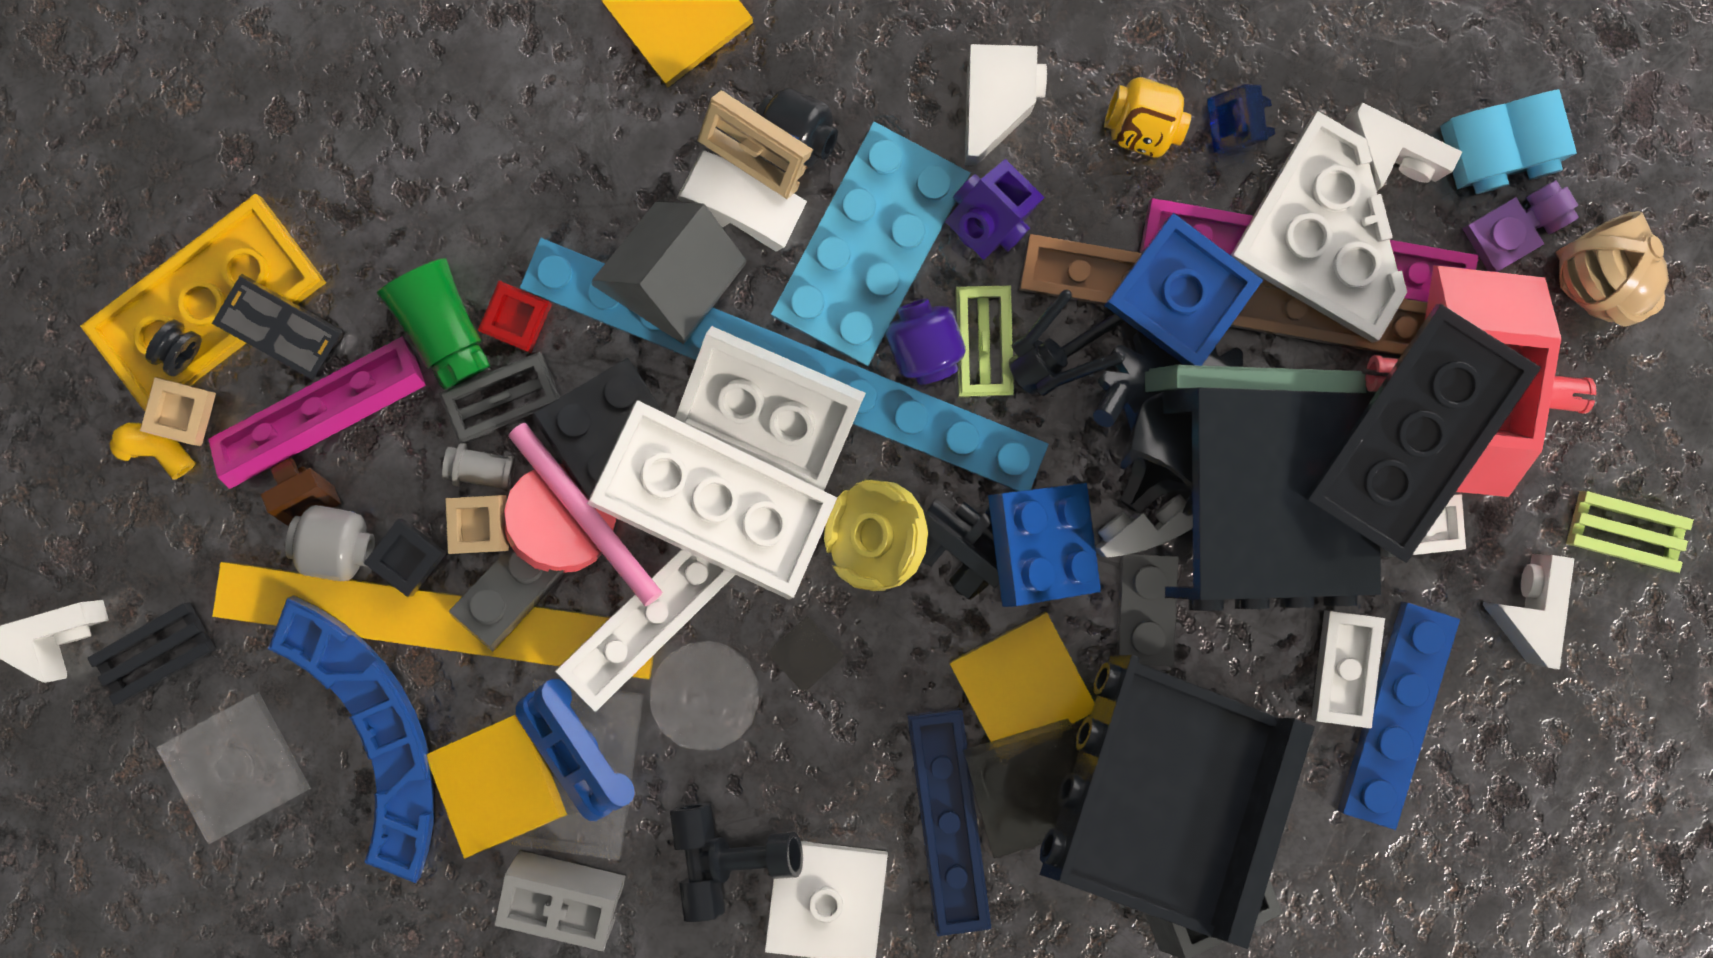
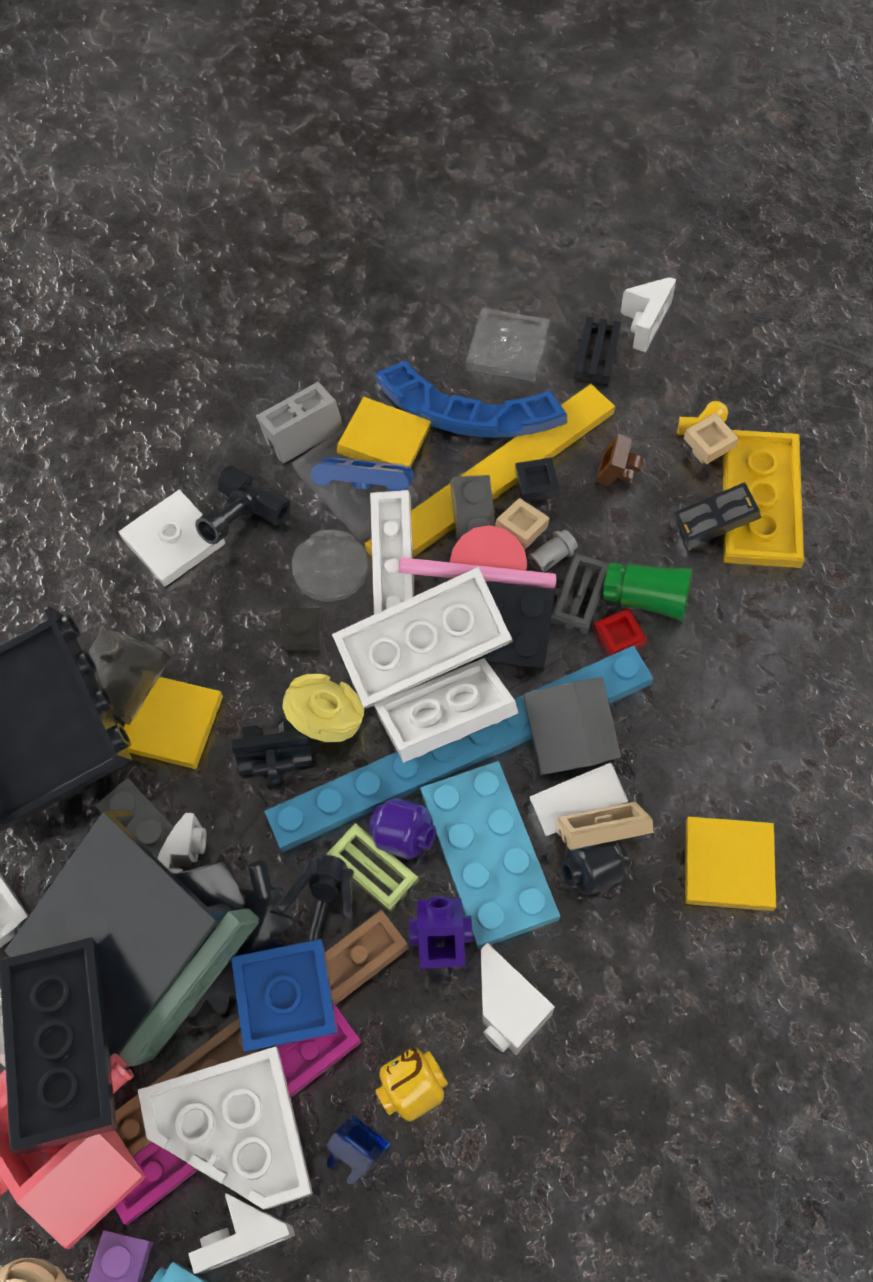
camera: 135 degrees right, 25 degrees down
black bush [145,319,202,376] -> none
dark pink plate [208,336,426,489] -> none
light grey head [285,505,375,581] -> none
dark blue tile [907,708,992,936] -> none
blue plate [988,483,1101,607] -> none

